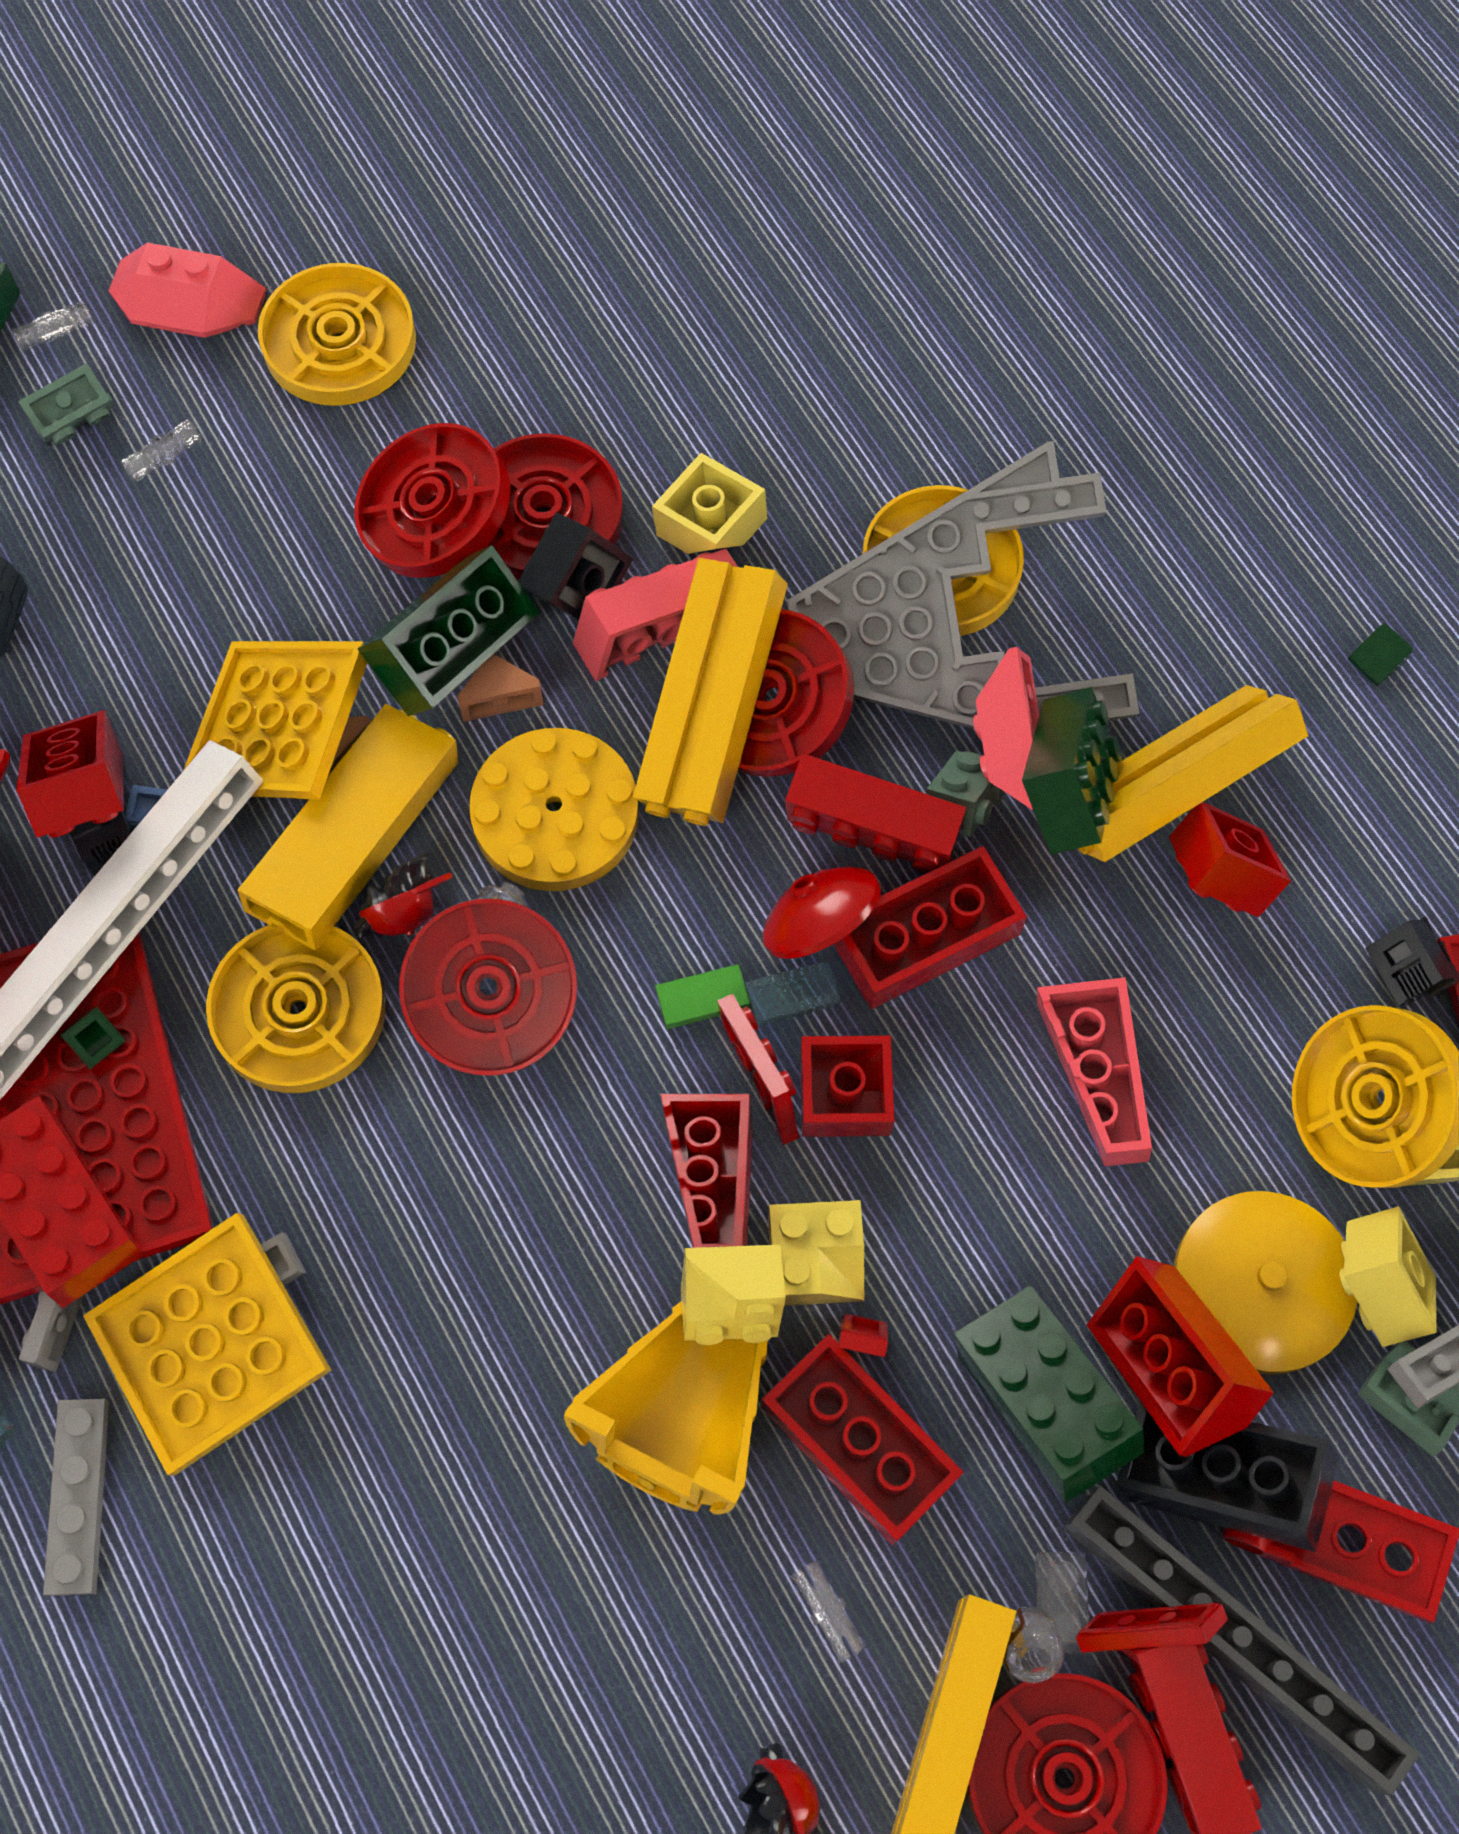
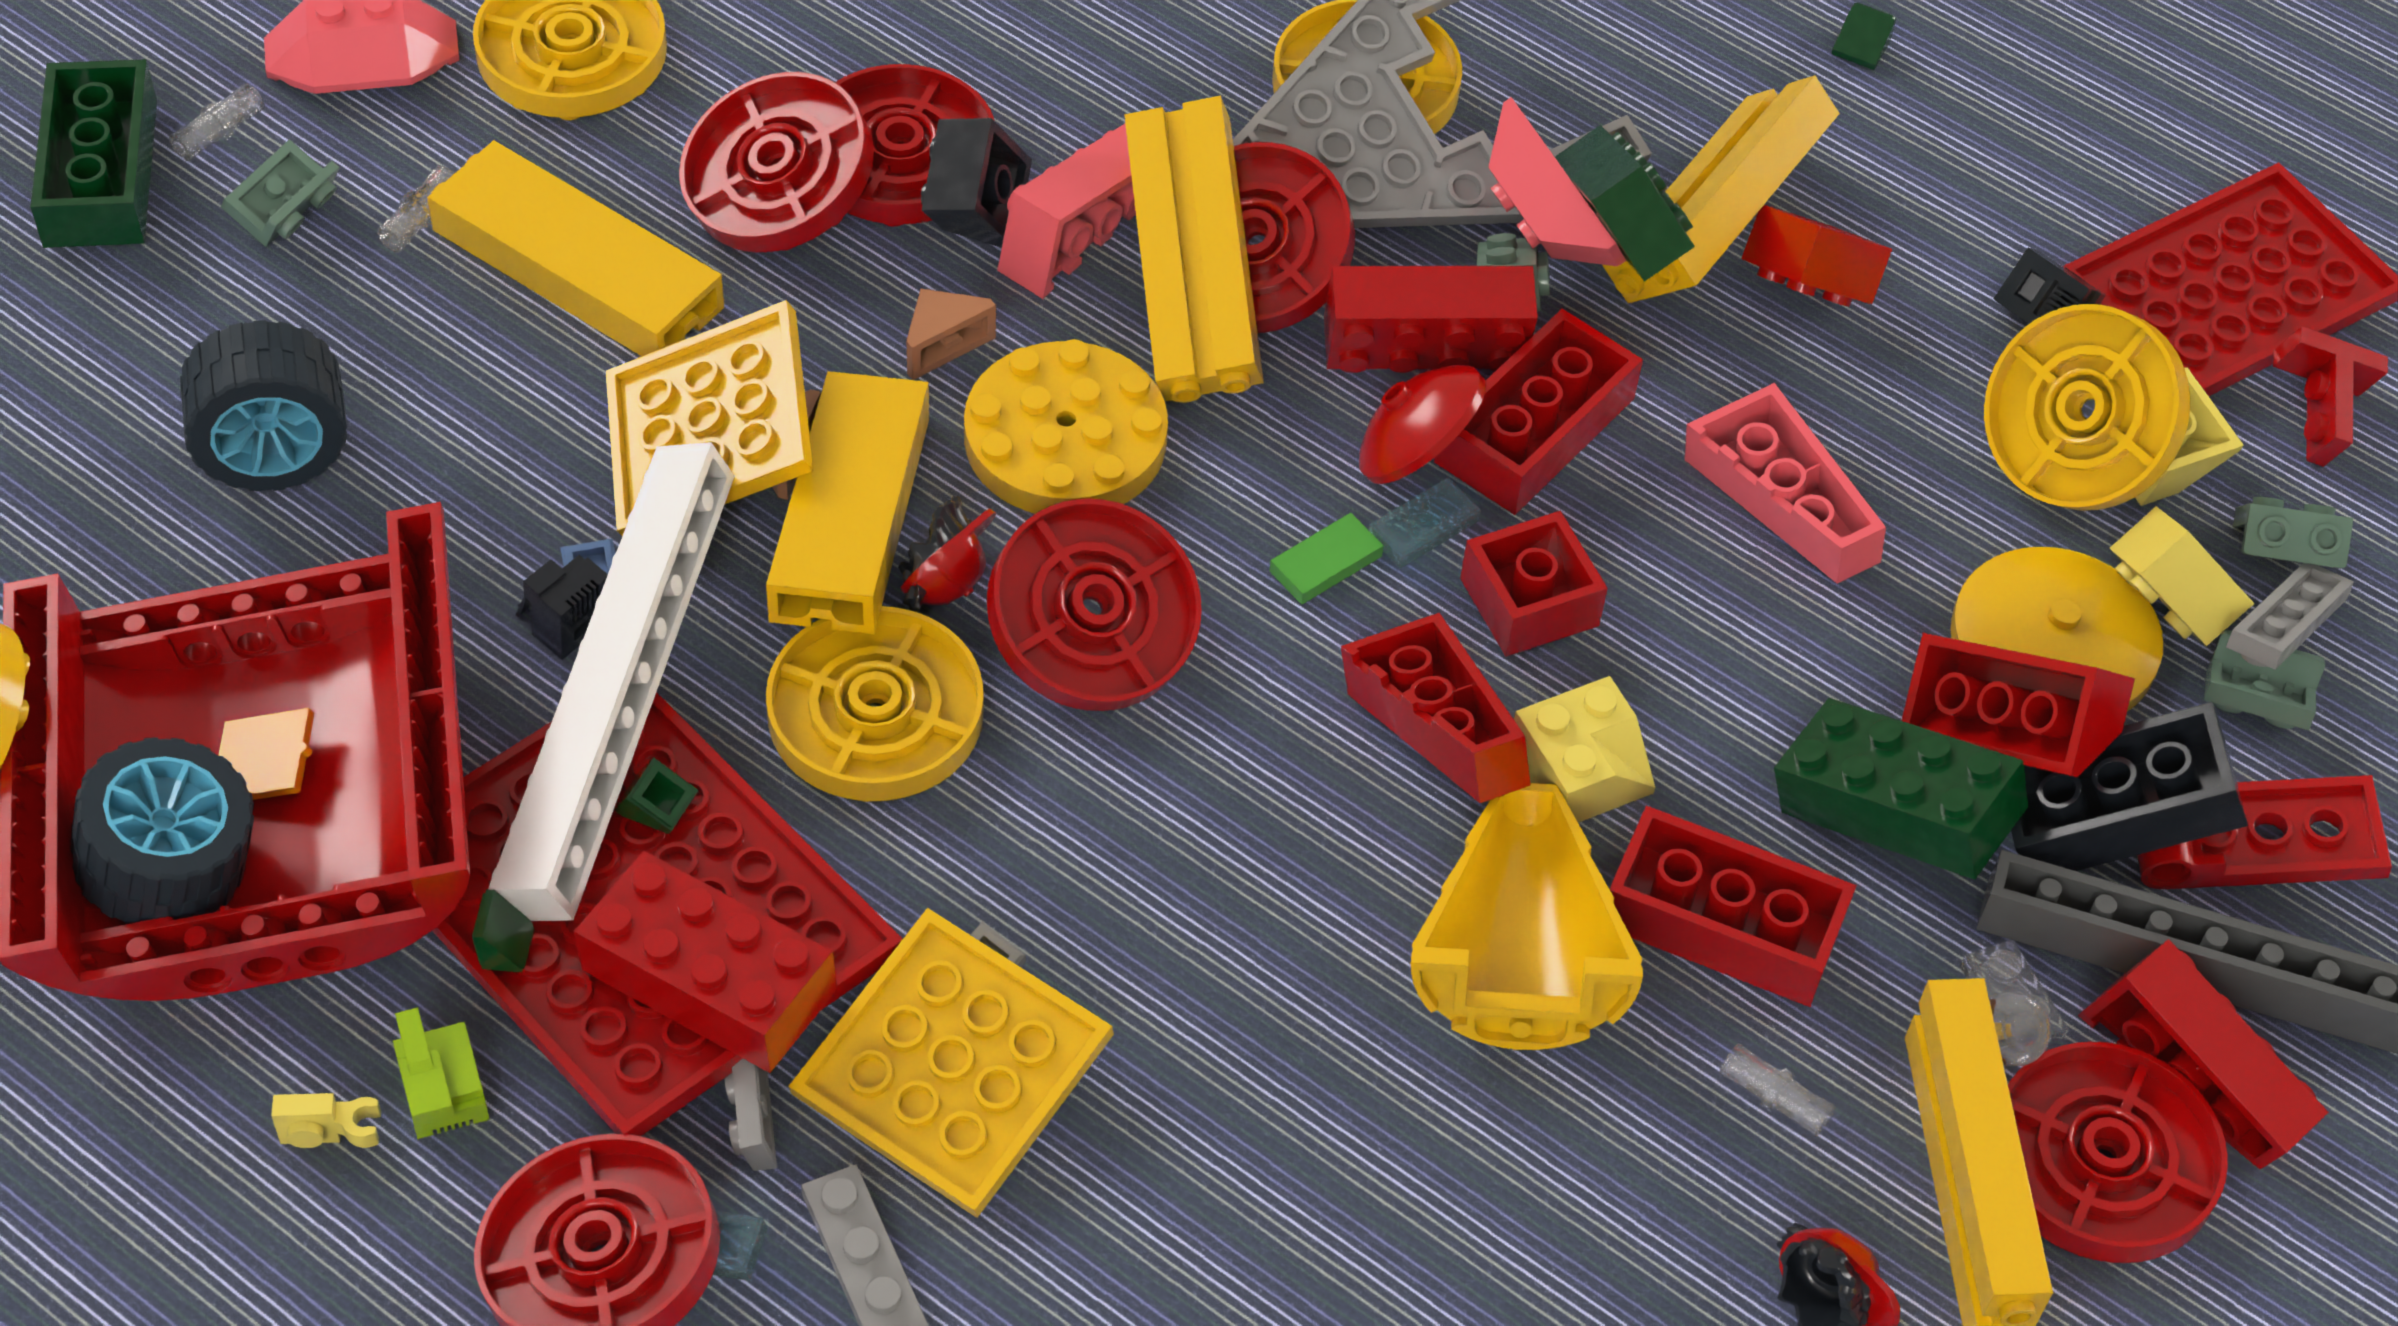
camera: 25 degrees left, 15 degrees down
red brick [16,710,123,838] -> none
dark green brick [357,545,540,717] -> none
light yellow slope [652,453,767,554] -> none
light yellow slope [681,1245,786,1345] -> none
red wing [717,994,799,1145] -> none
red tile [838,1313,888,1357] -> none
red tile [1076,1603,1228,1653] -> none
none -> yellow brick [427,140,724,356]

